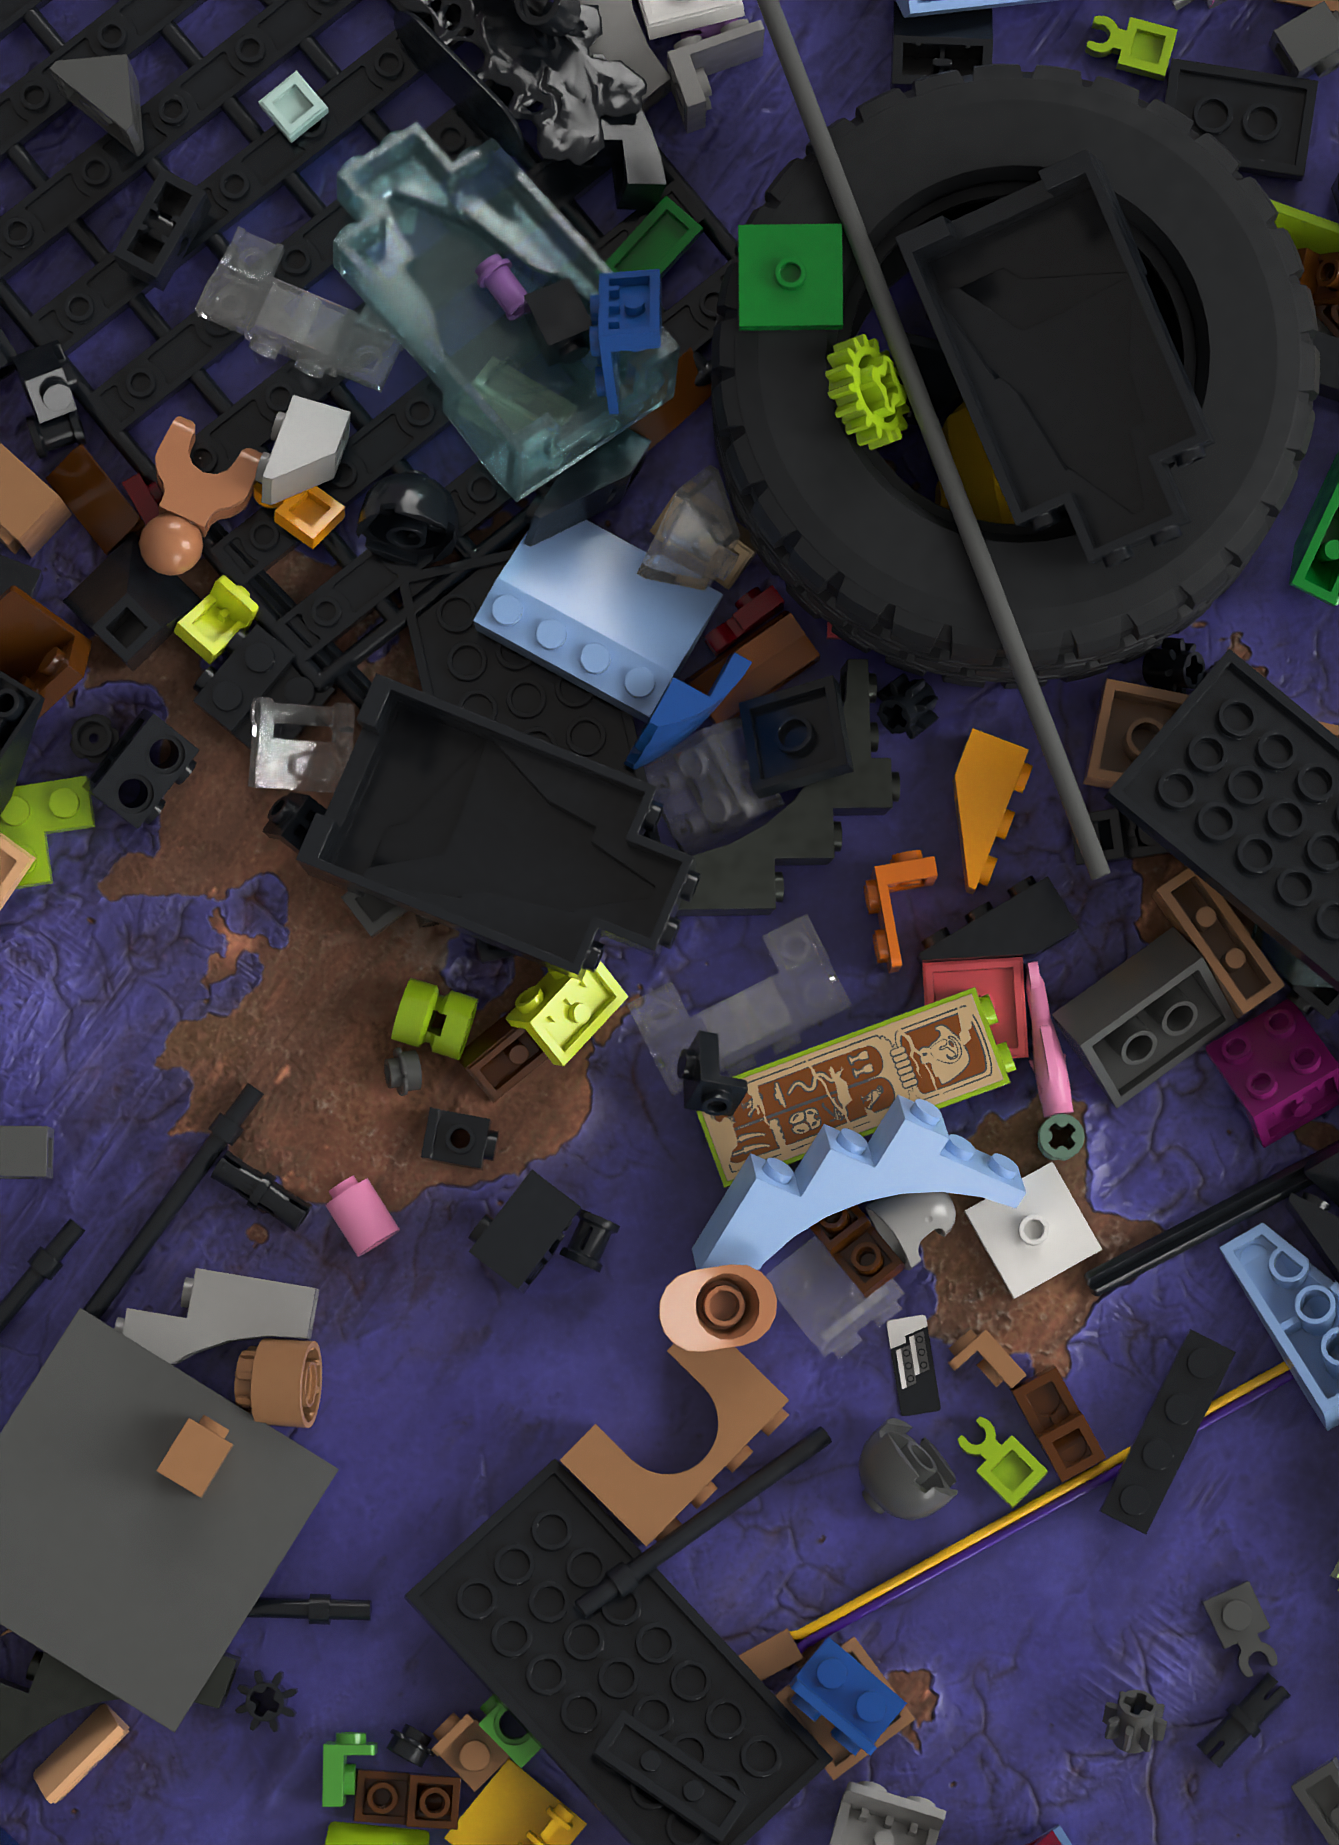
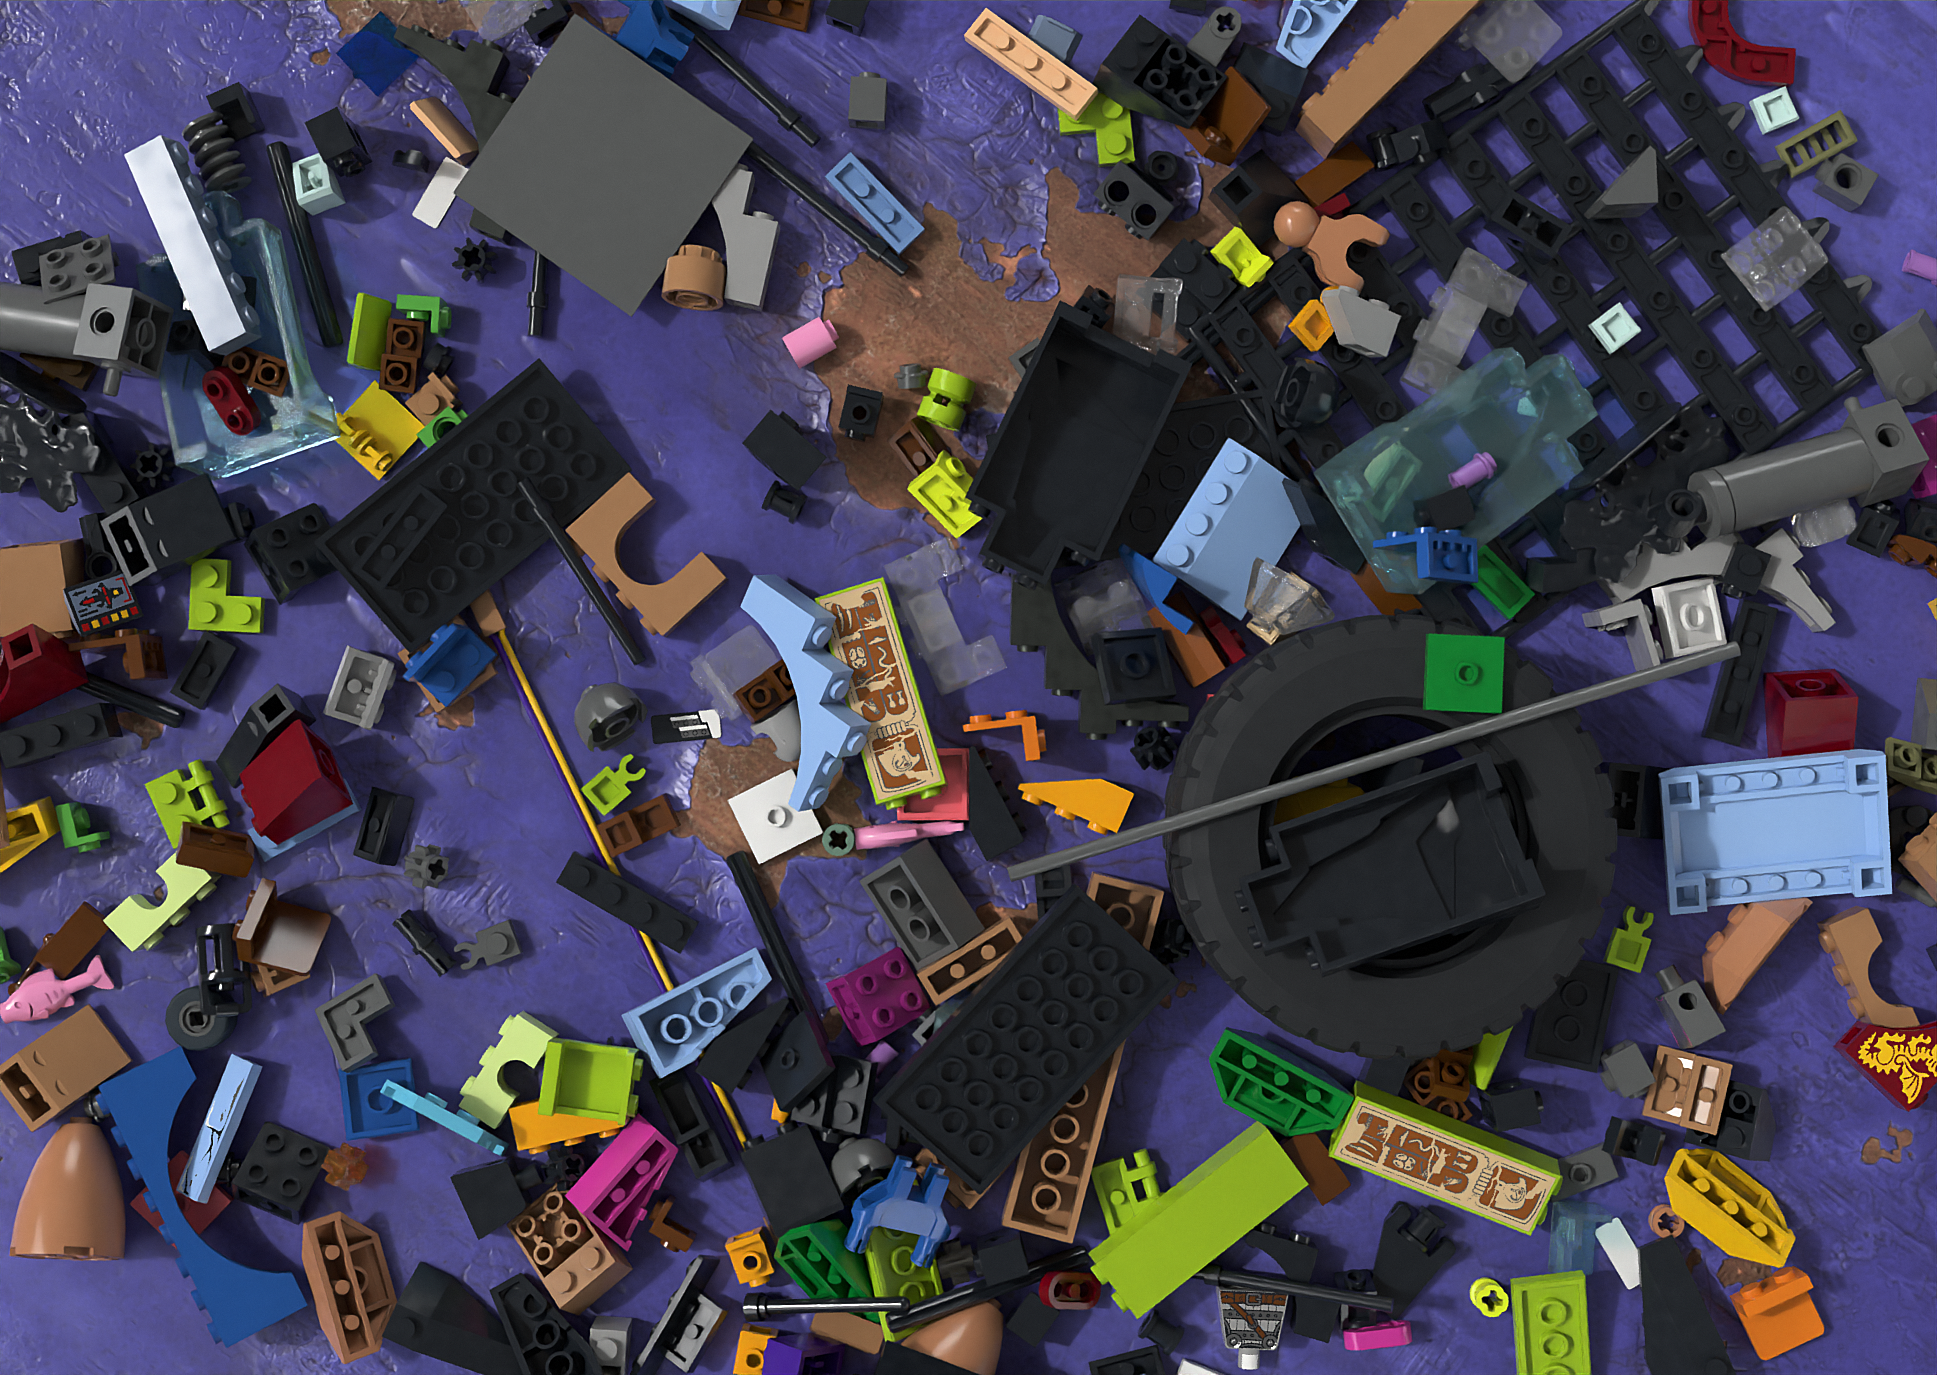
camera: 90 degrees right, 5 degrees up
medium nougat brick [156,1415,234,1498] -> none
black pin [211,1150,313,1232] -> none
nougat piece [658,1264,777,1352] -> none
black bracket [677,1030,748,1116] -> none
lime gear [825,334,909,450] -> none
medium nougat bracket [947,1329,1027,1389] -> none
none -> black slope [353,786,414,866]
none -> black tile [392,150,430,173]
none -> white sticker [412,157,469,228]
none -> medium blue plate [825,152,925,256]

